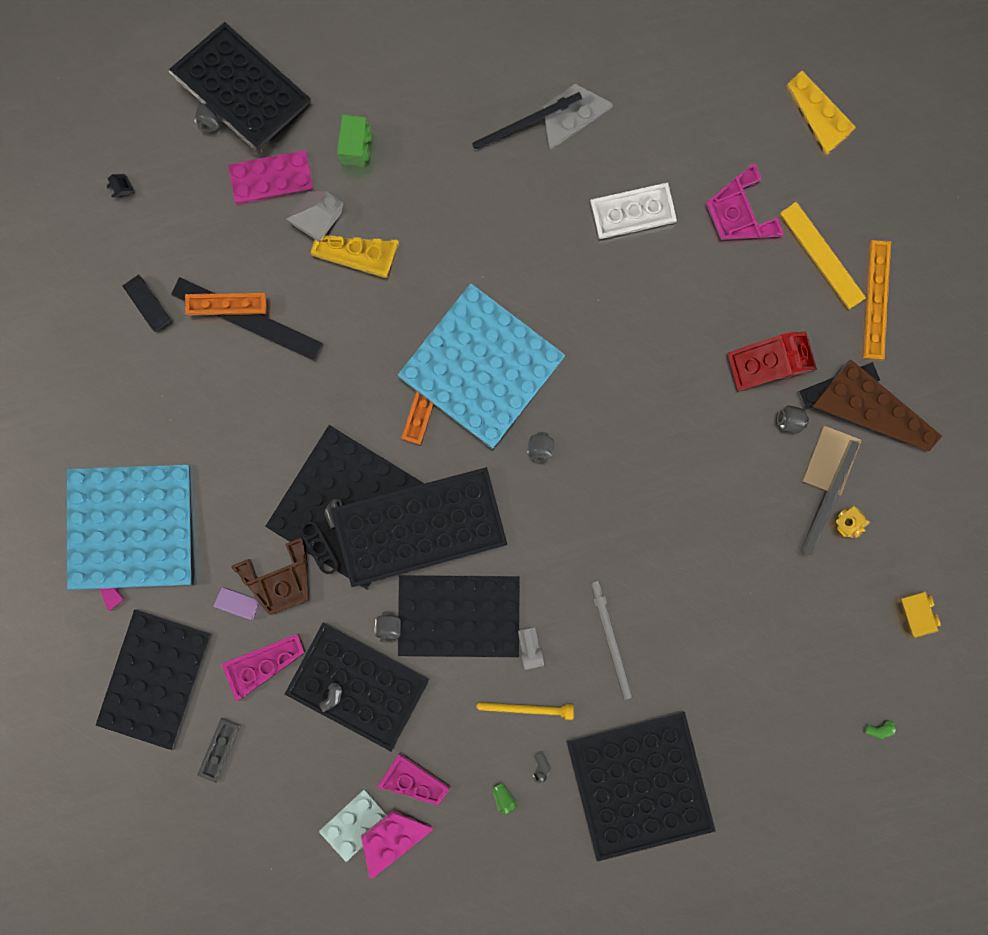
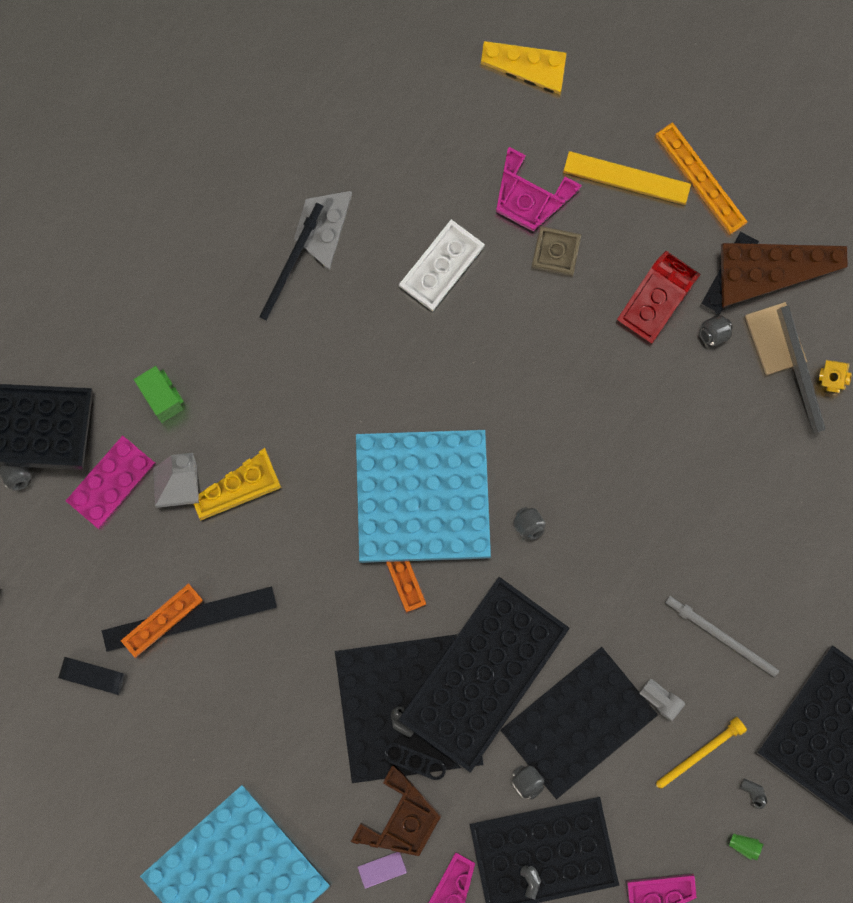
camera: 45 degrees left, 5 degrees down
none -> dark tan tile [531,226,582,277]

